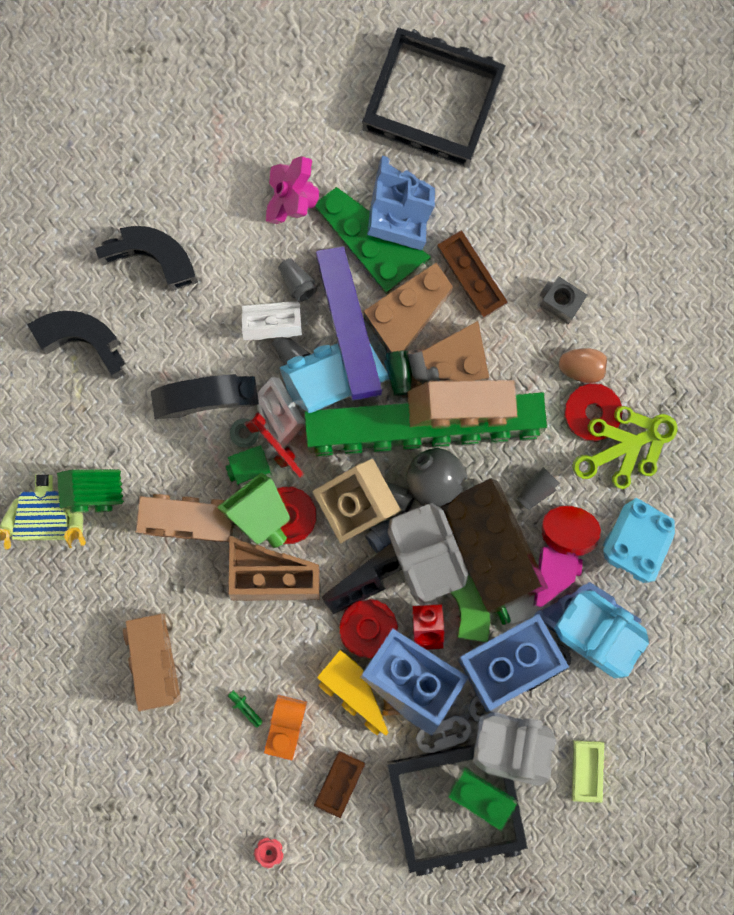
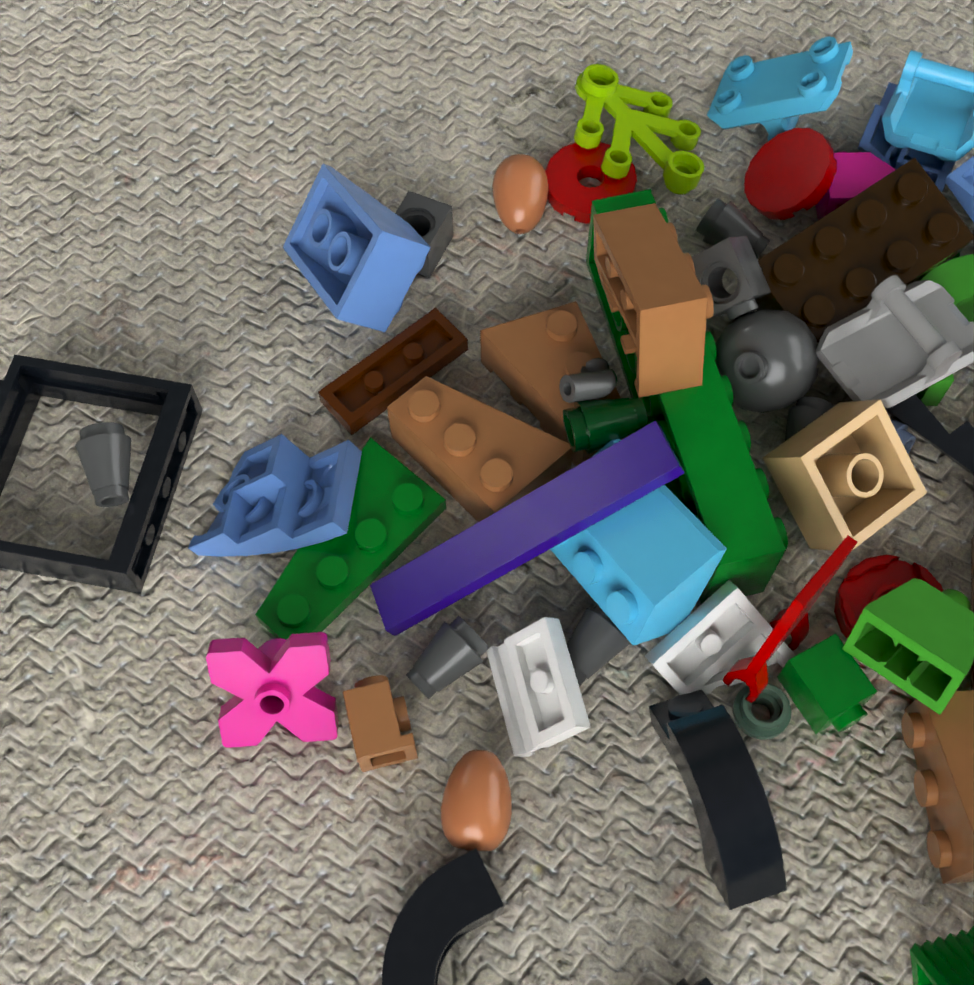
camera: 100 degrees left, 20 degrees down
none -> dark grey cone [75,422,131,507]
none -> medium blue slope [283,164,431,332]
none -> medium nougat brick [343,675,418,772]
none -> nougat animal [441,750,512,851]
none -> dark grey brick [692,236,771,321]

